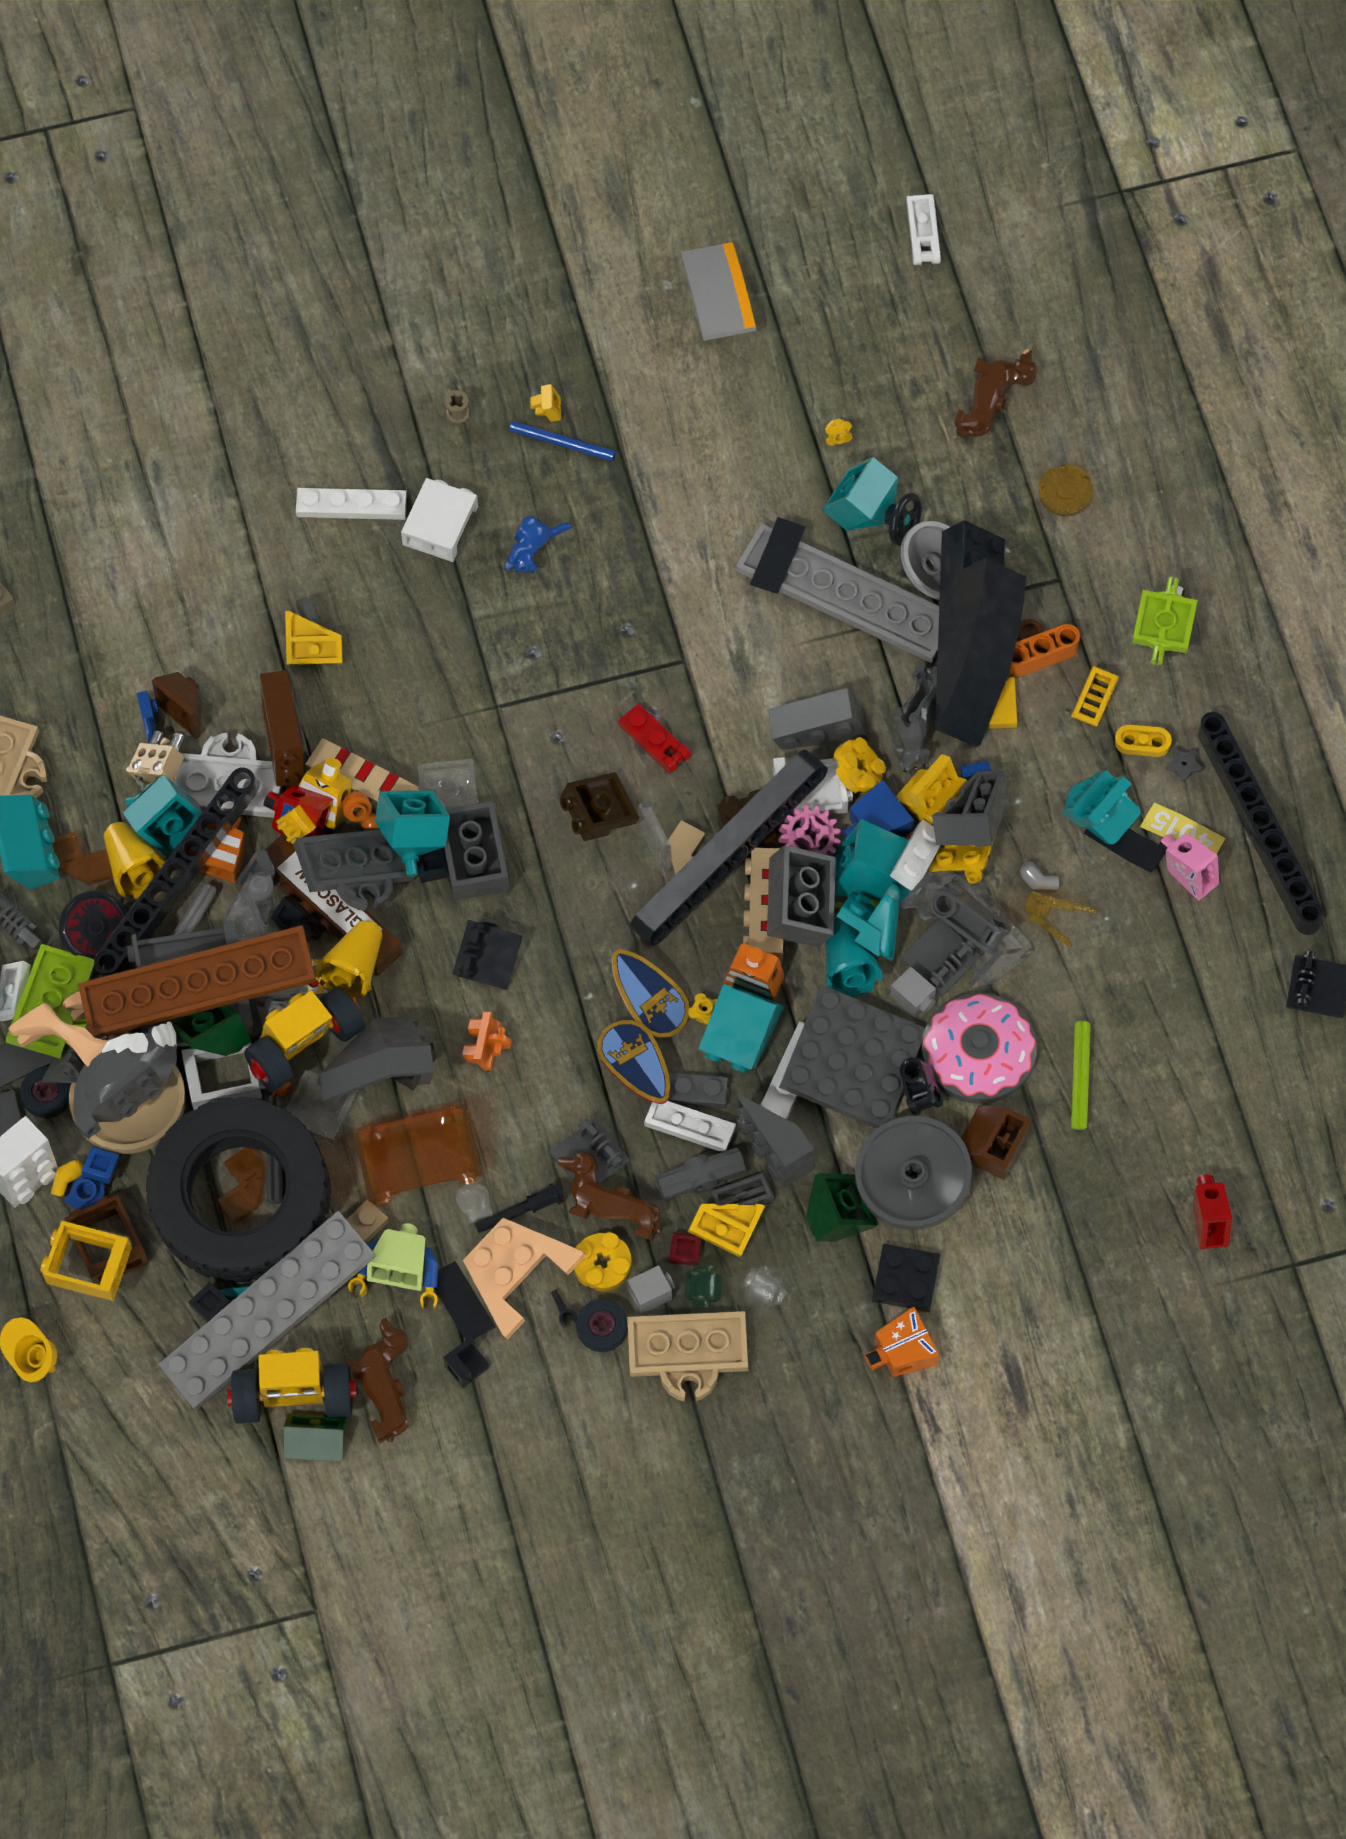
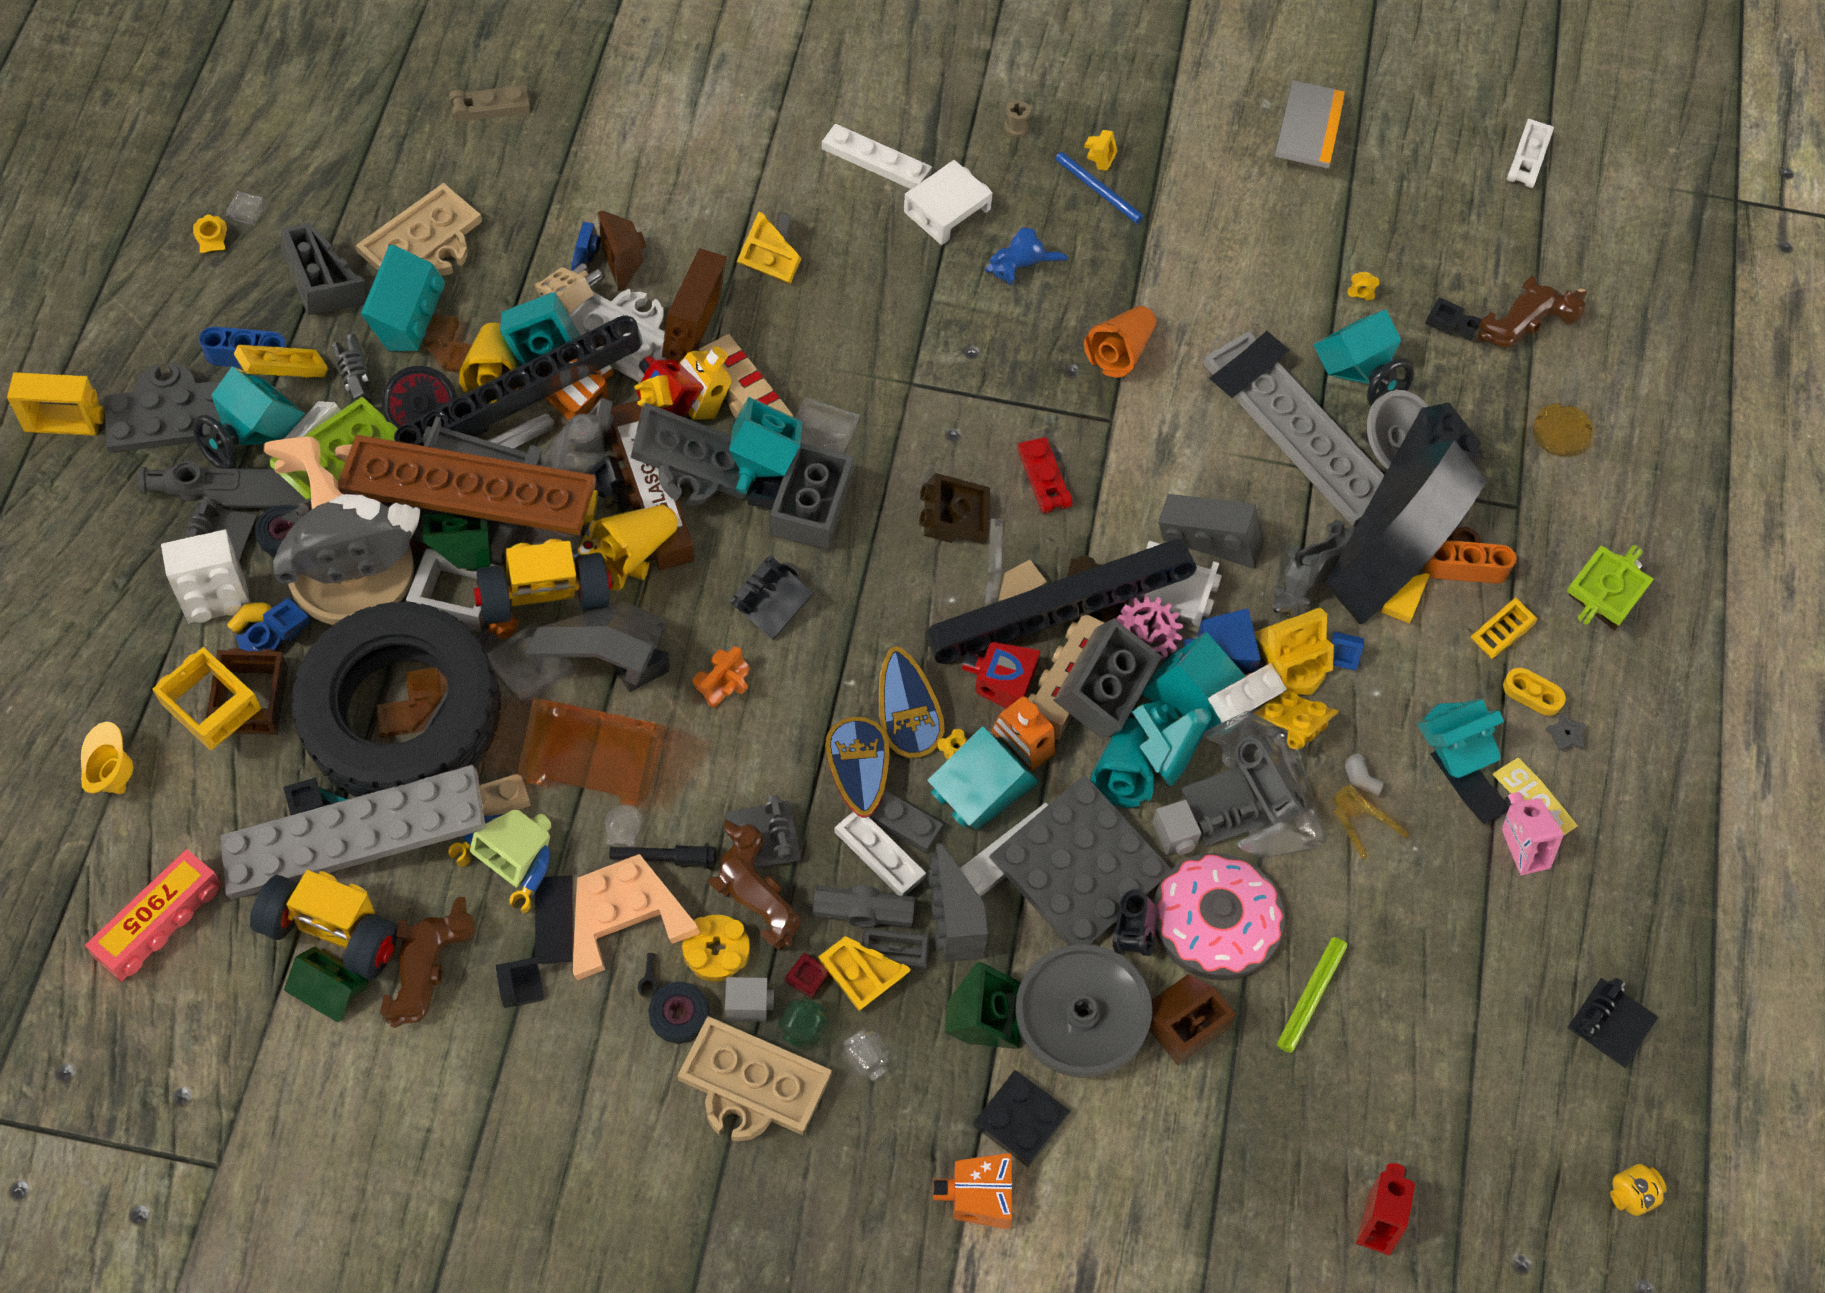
camera: 20 degrees right, 5 degrees down
orange plate [342,792,379,831] -> none
yellow plate [834,737,886,795] -> none
dark grey wedge [932,771,1009,847] -> none
black beam [1198,712,1323,935] -> none
none -> coral brick [85,849,222,982]
none -> red torso [962,642,1041,709]
none -> orange cone [1084,306,1157,378]
none -> black plate [1425,297,1482,341]

